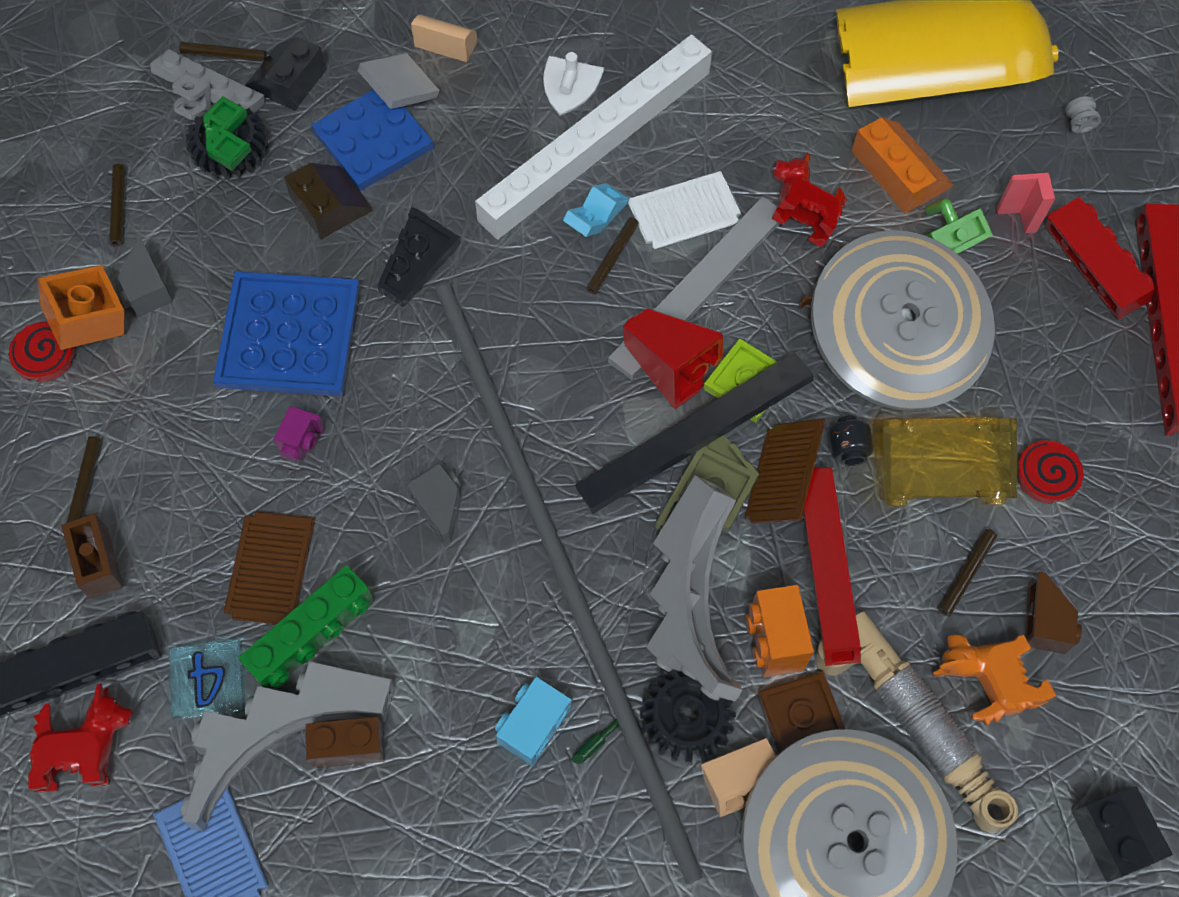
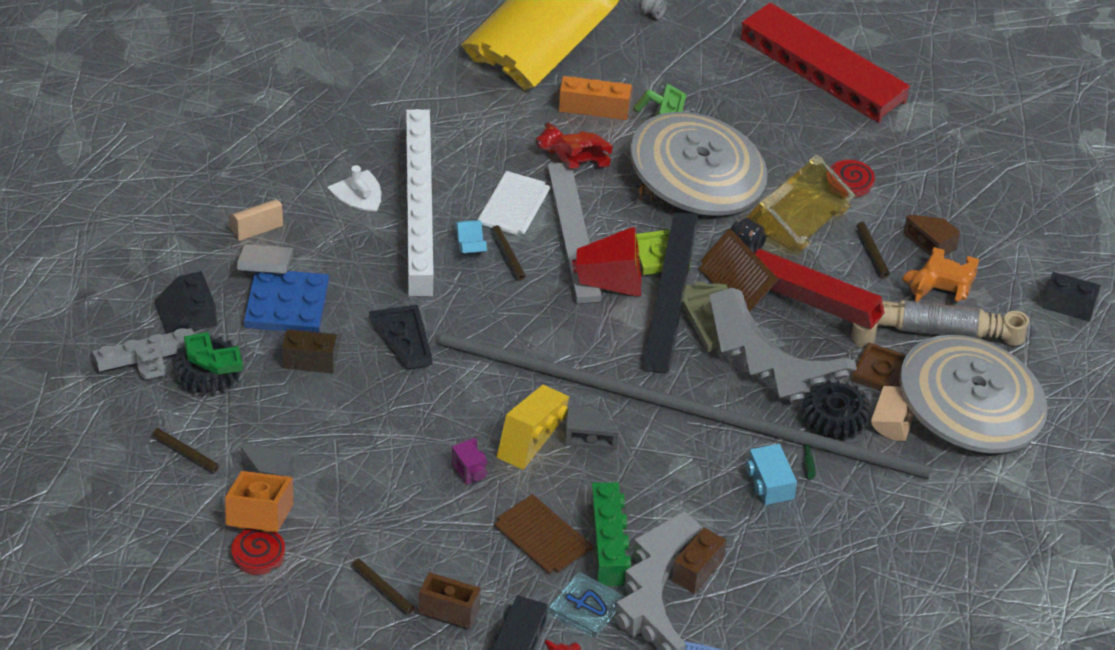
camera: 50 degrees left, 20 degrees down
dark brown piece [179,42,267,62] -> none
blue plate [213,271,360,397] -> none
orange brick [745,585,814,678] -> none
coral panel [996,173,1055,233] -> none
red brick [1046,196,1154,321] -> none
none -> yellow wedge [497,385,570,470]

